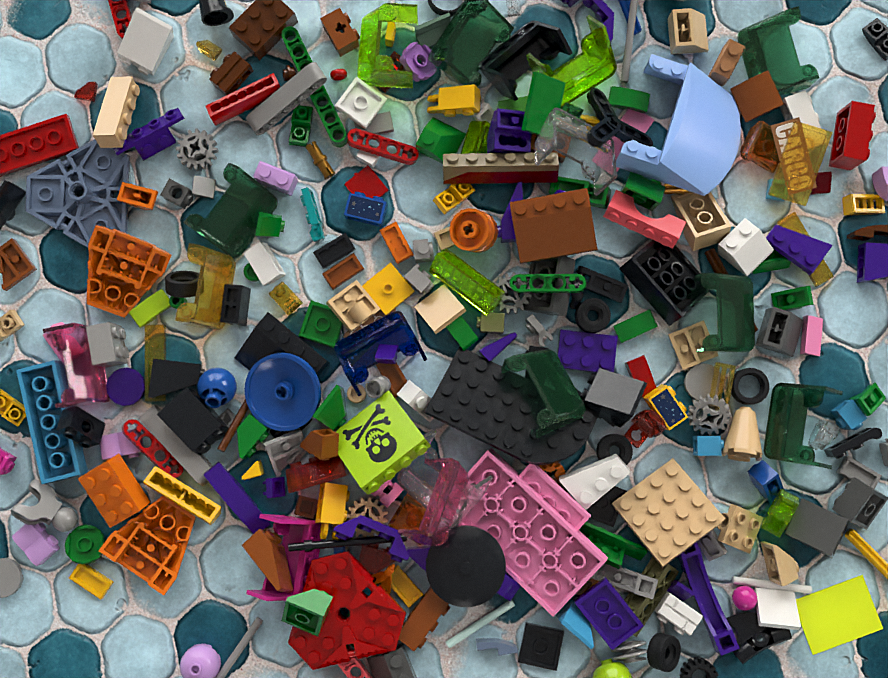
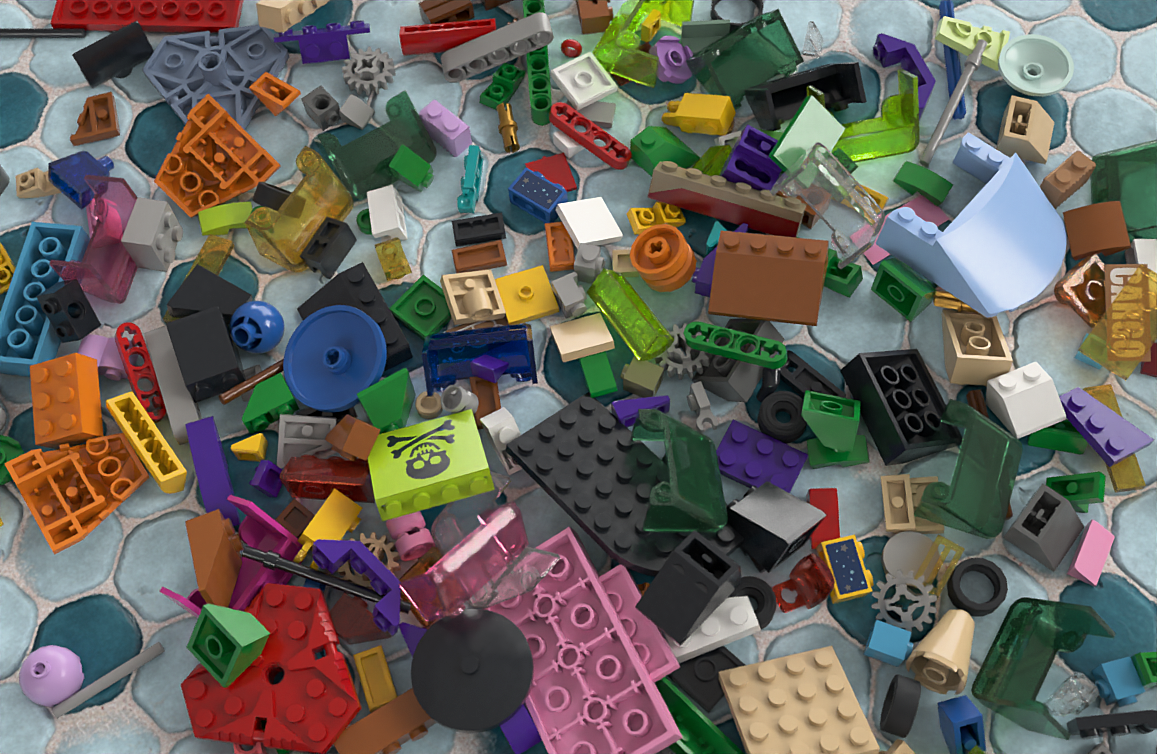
camera: 25 degrees right, 20 degrees down
dark purple tile [106,368,146,406] -> none
orange piece [371,564,395,595] -> none
black piece [586,88,653,147] -> none
coral arch [603,190,686,249] -> none
none -> clear blue torso [48,151,114,210]
none -> white tile [556,197,623,249]
none -> black slope [635,530,742,646]
none -> teal slope [705,221,727,257]
none -> green slope [801,390,860,453]
none -> black tyre [880,674,921,738]

